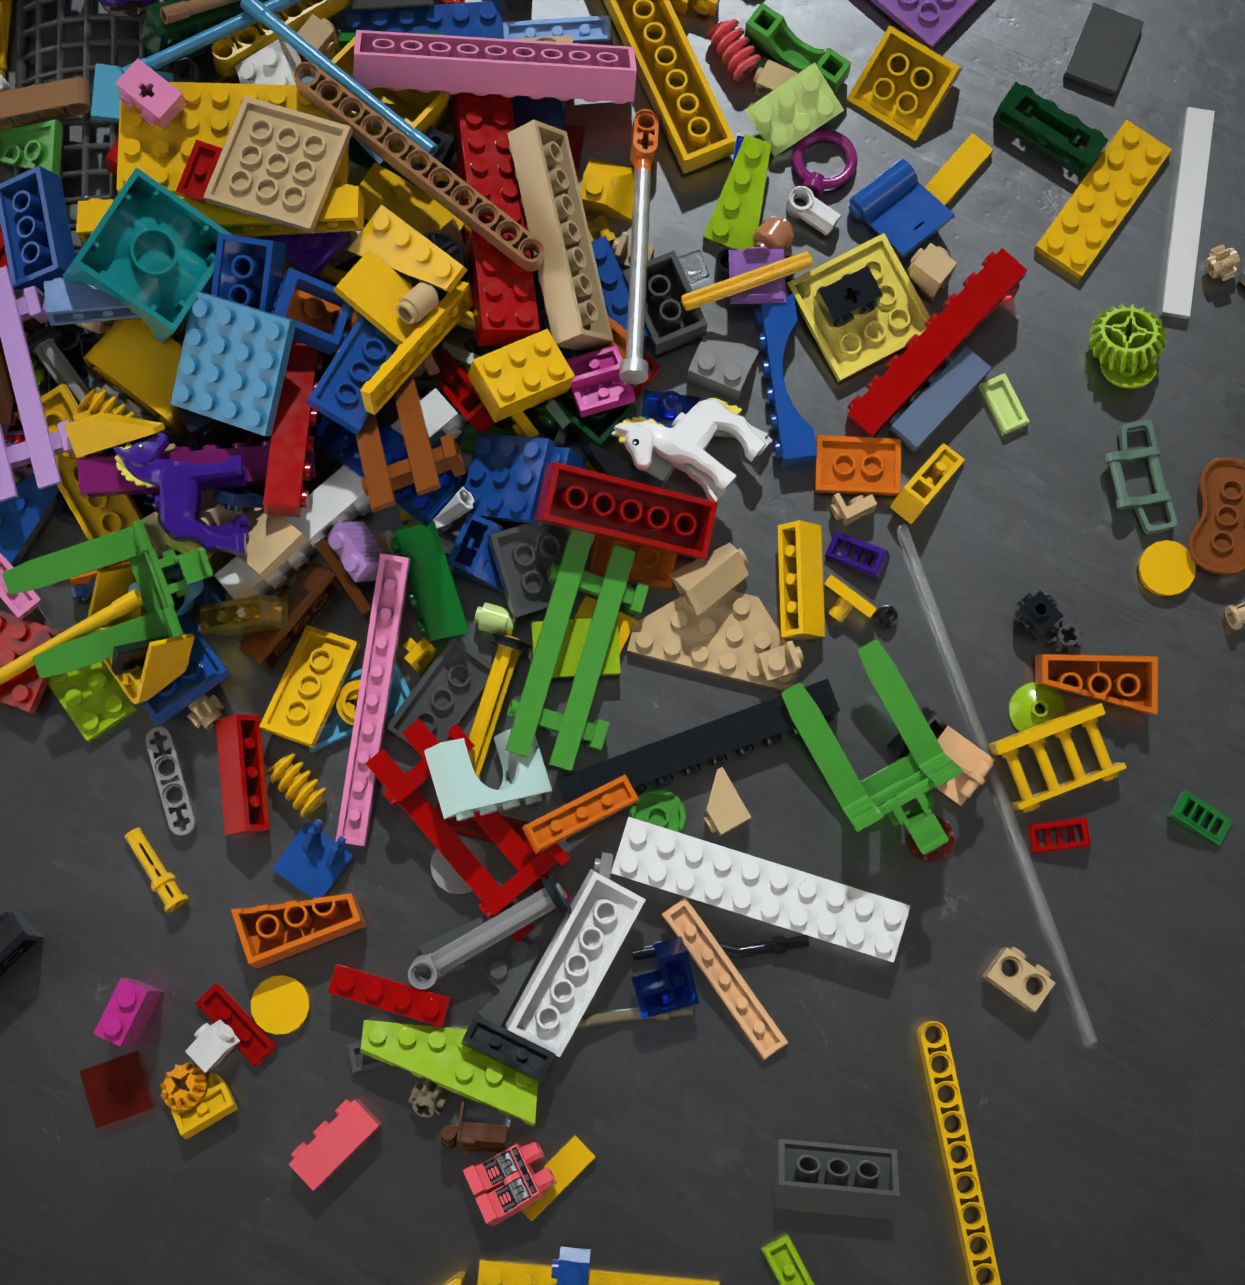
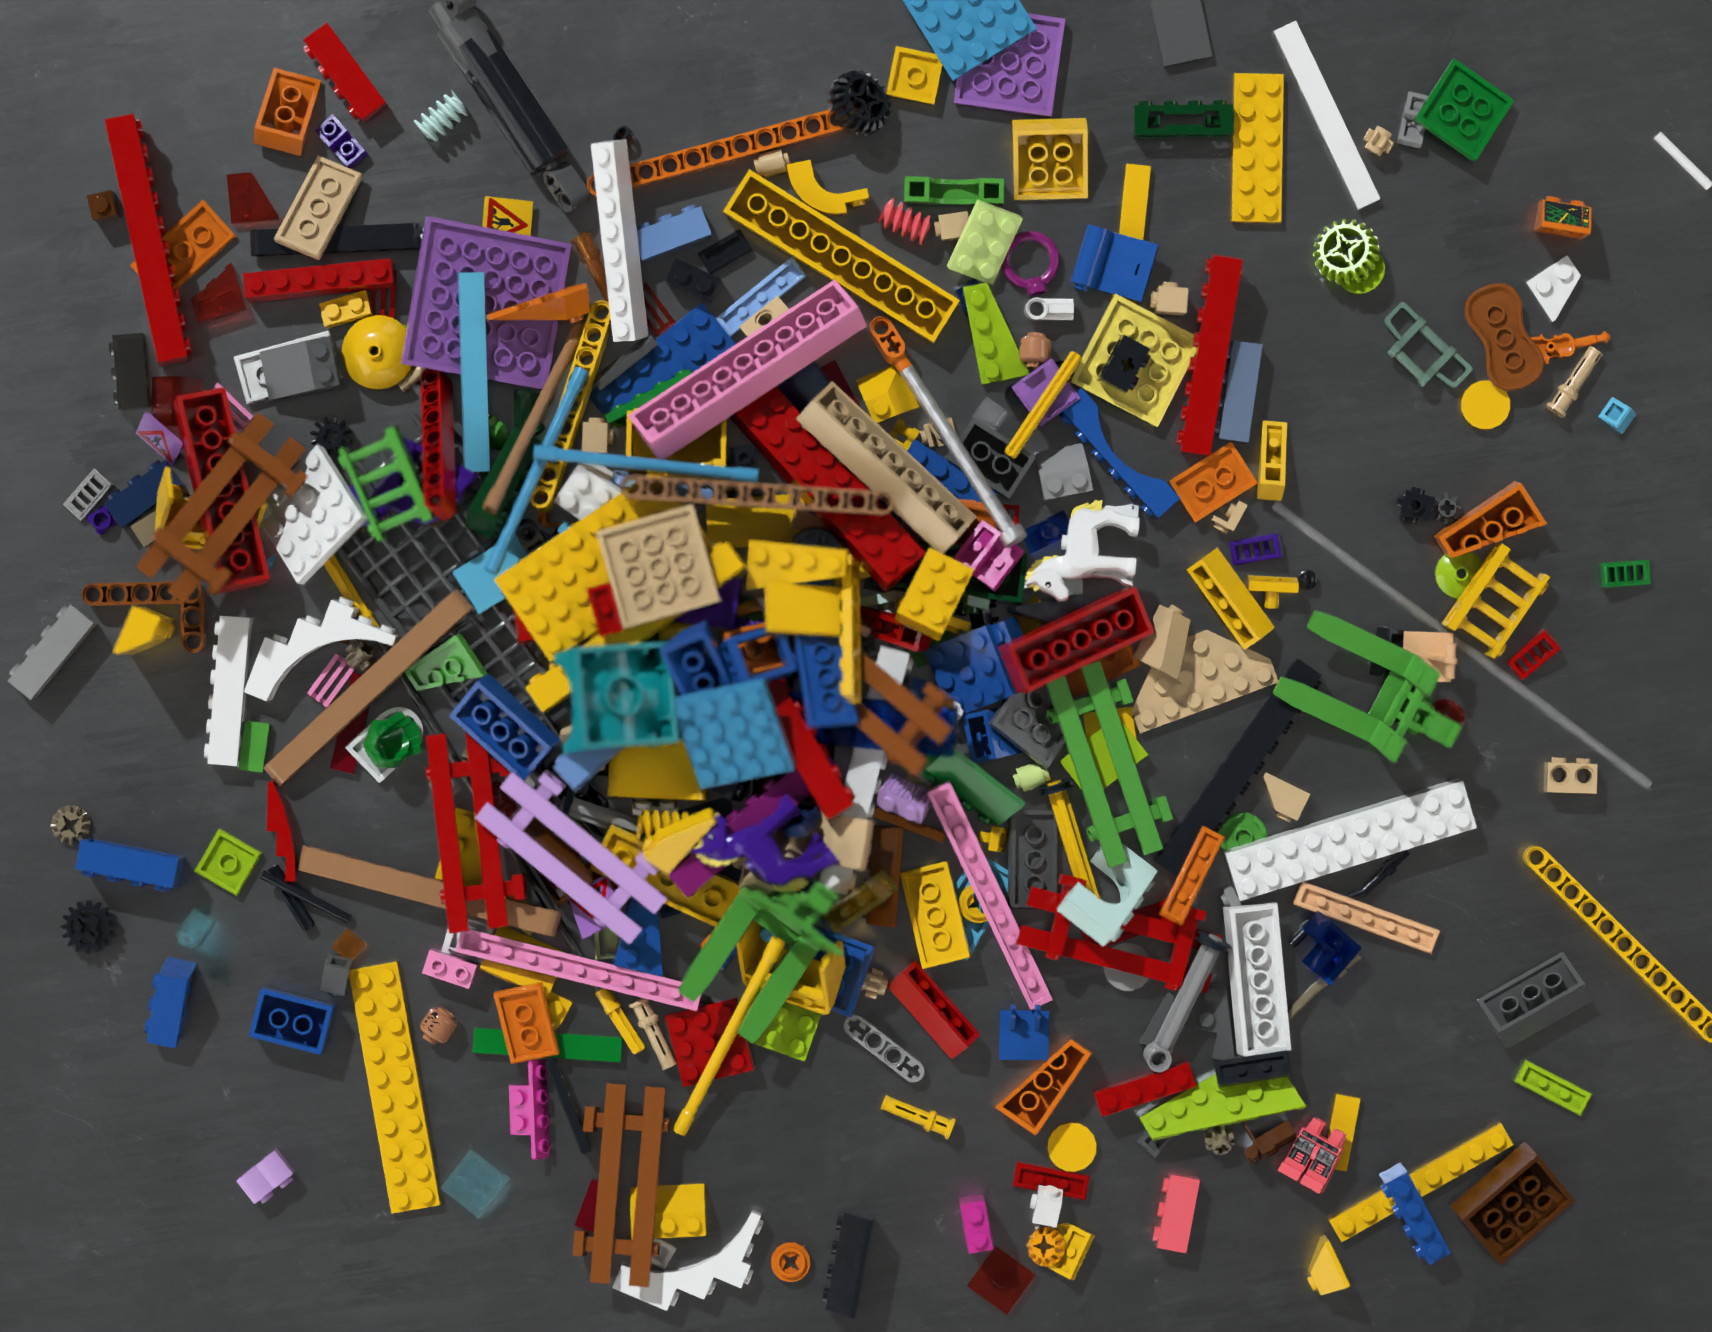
camera: 25 degrees left, 10 degrees up
black plate [111,635,170,676] -> none
bright pink brick [115,58,187,129] -> none
yellow piece [266,753,327,818] -> none
tan brick [396,282,439,324] -> none
tan bracket [758,641,804,682] -> none
yellowish green tile [979,373,1030,435] -> none

